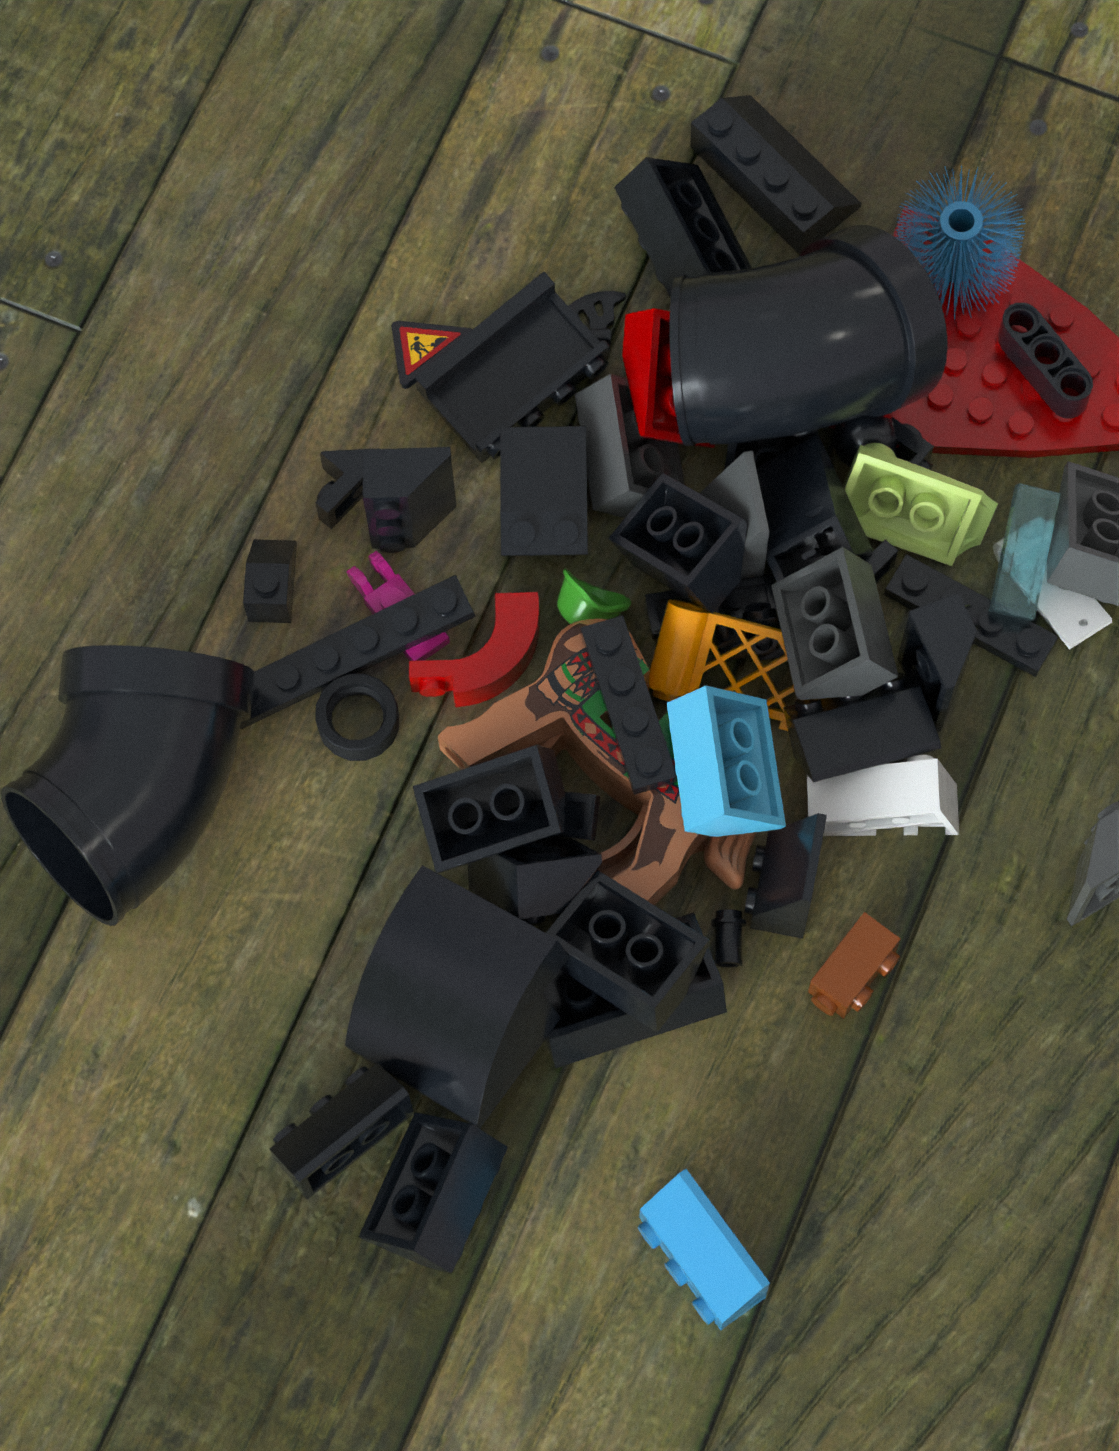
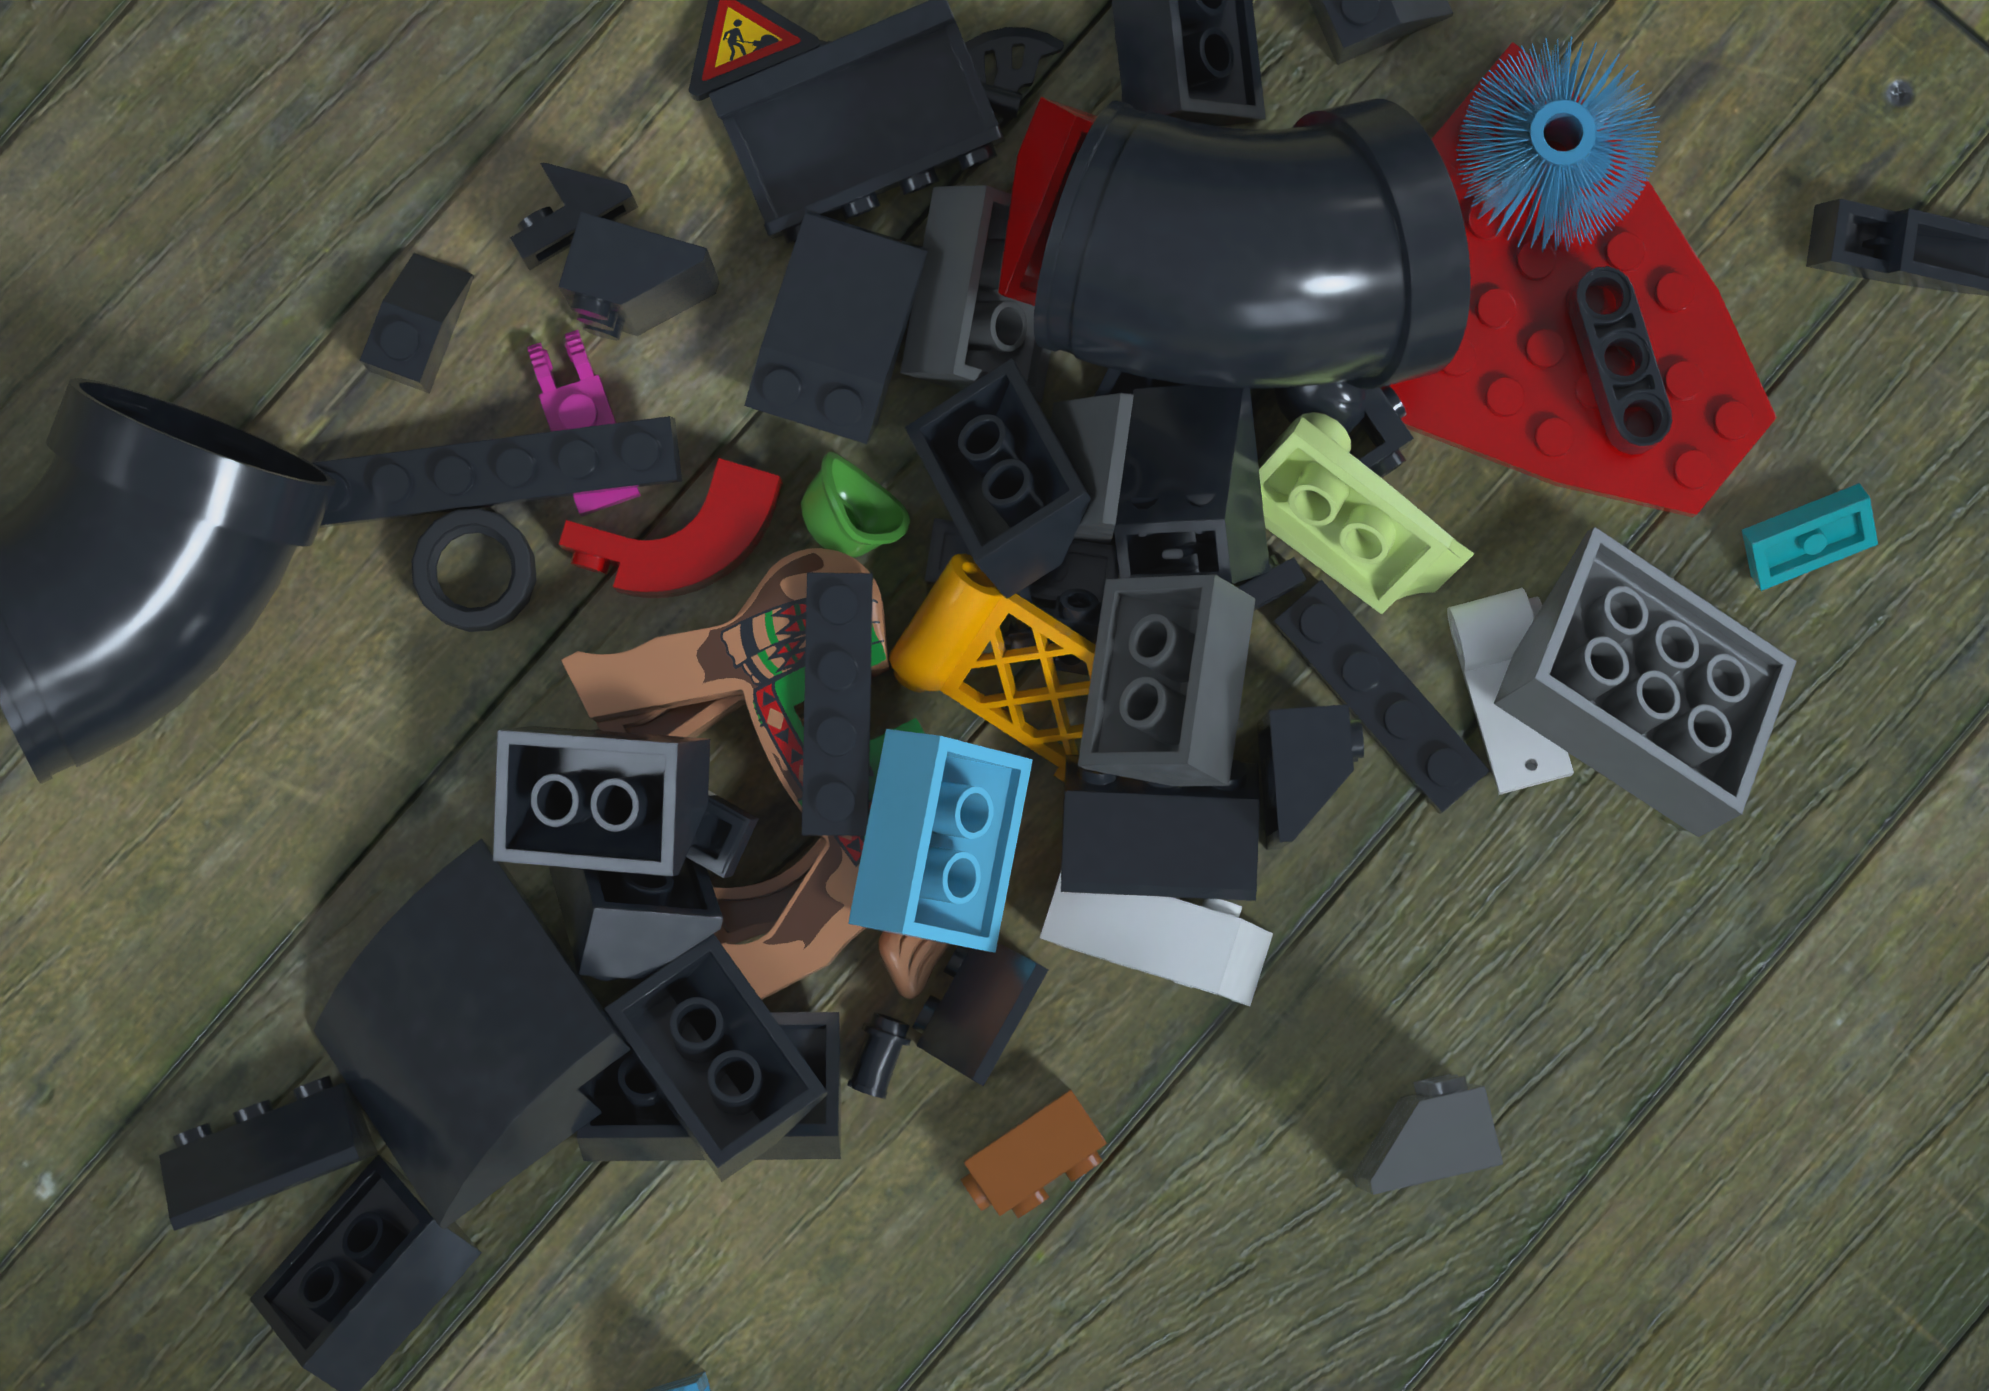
camera: 15 degrees right, 15 degrees up
clear light blue tile [989,483,1061,621] -> none

